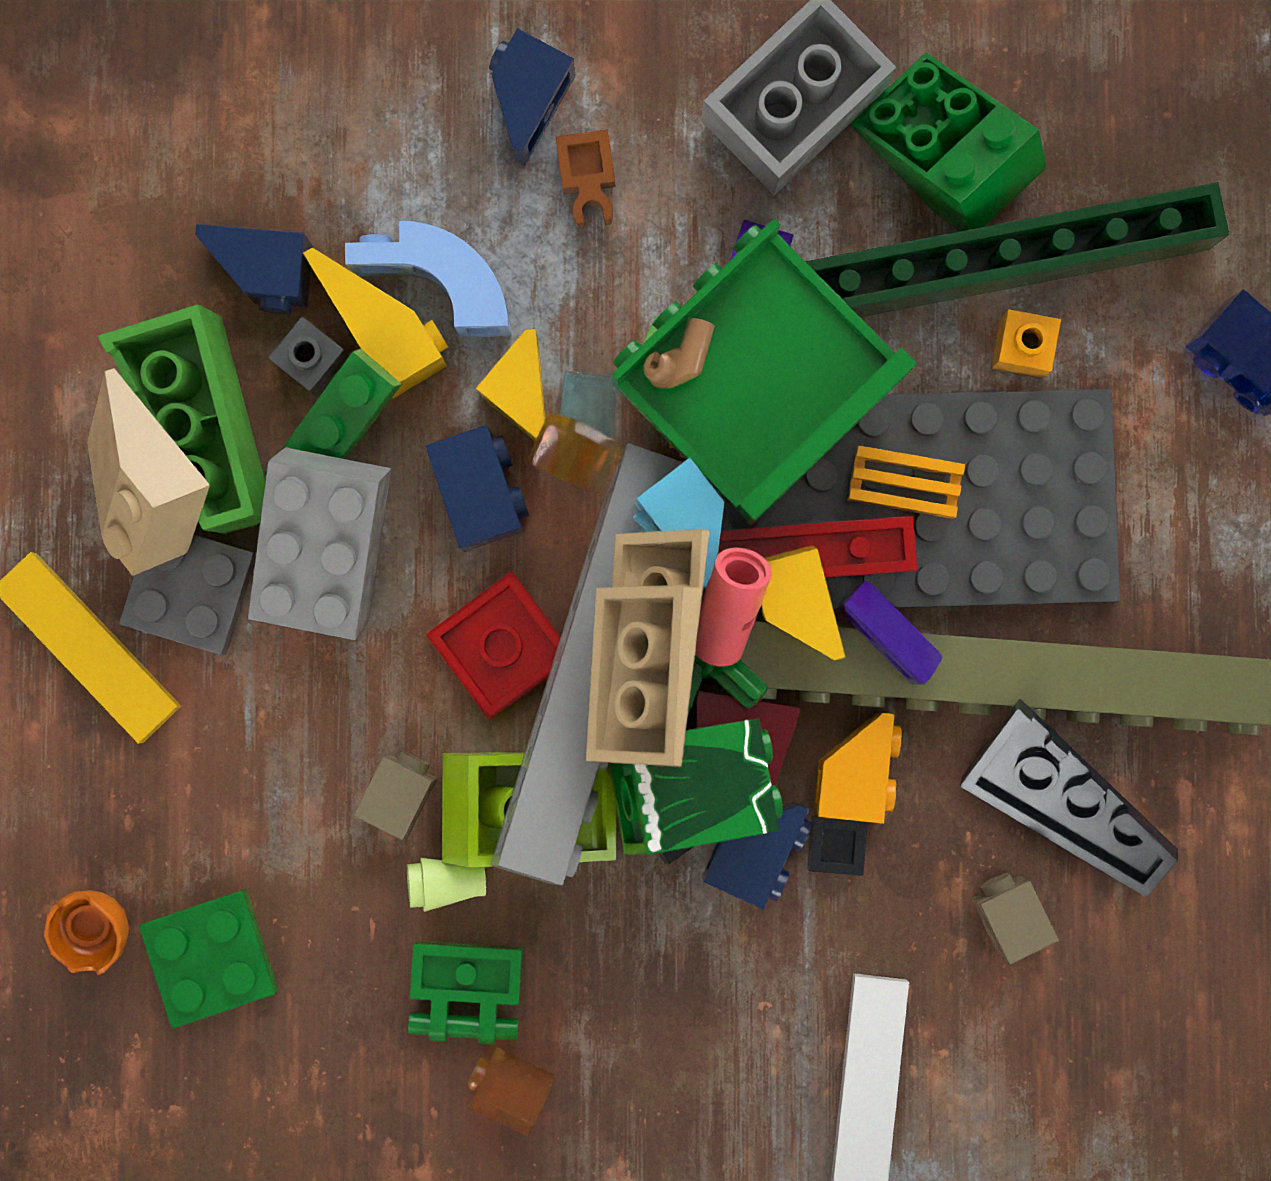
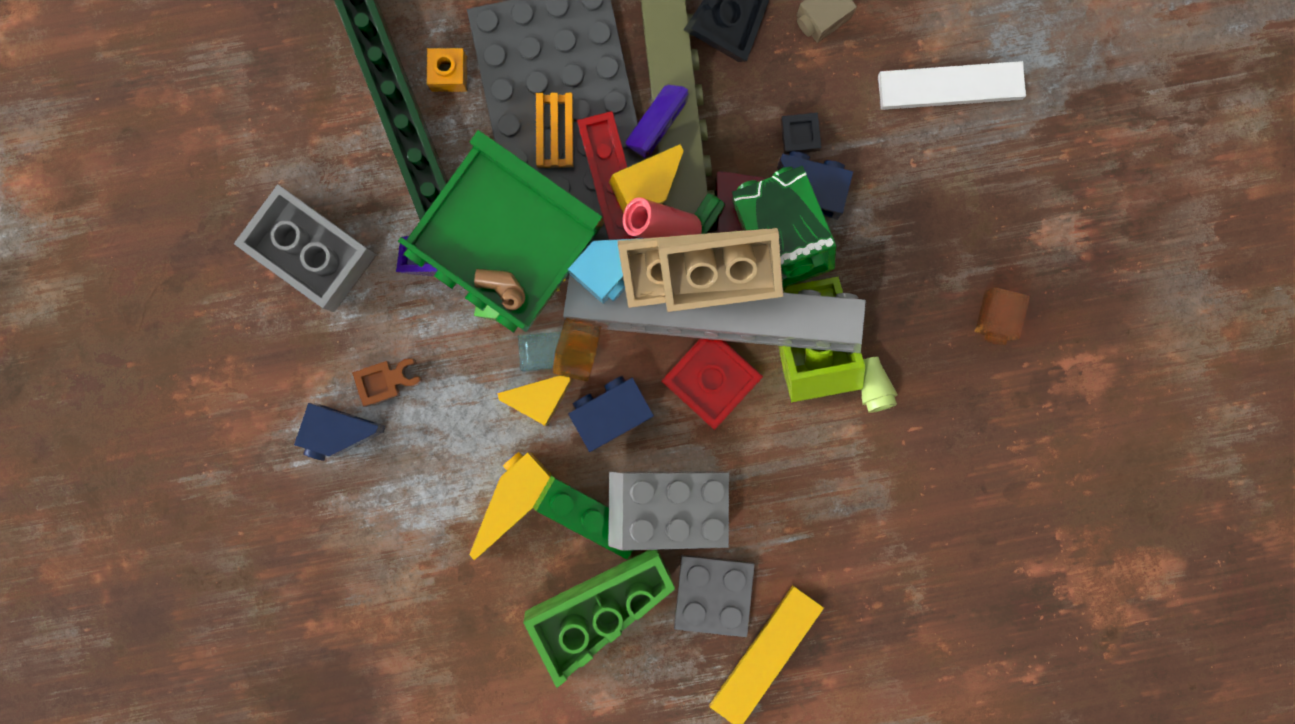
camera: 95 degrees left, 0 degrees up
orange hair [43,890,130,975] -> none
tan slope [87,368,210,576] -> none
green plate [139,889,279,1029] -> none
dark blue slope [195,224,313,314] -> none
dark grey plate [269,317,349,398] -> none
light blue arch [345,221,512,337] -> none
dark tan brick [354,751,438,840] -> none
green plate [408,941,523,1045] -> none
light orange slope [813,712,902,824] -> none
green slope [851,52,1047,231] -> none

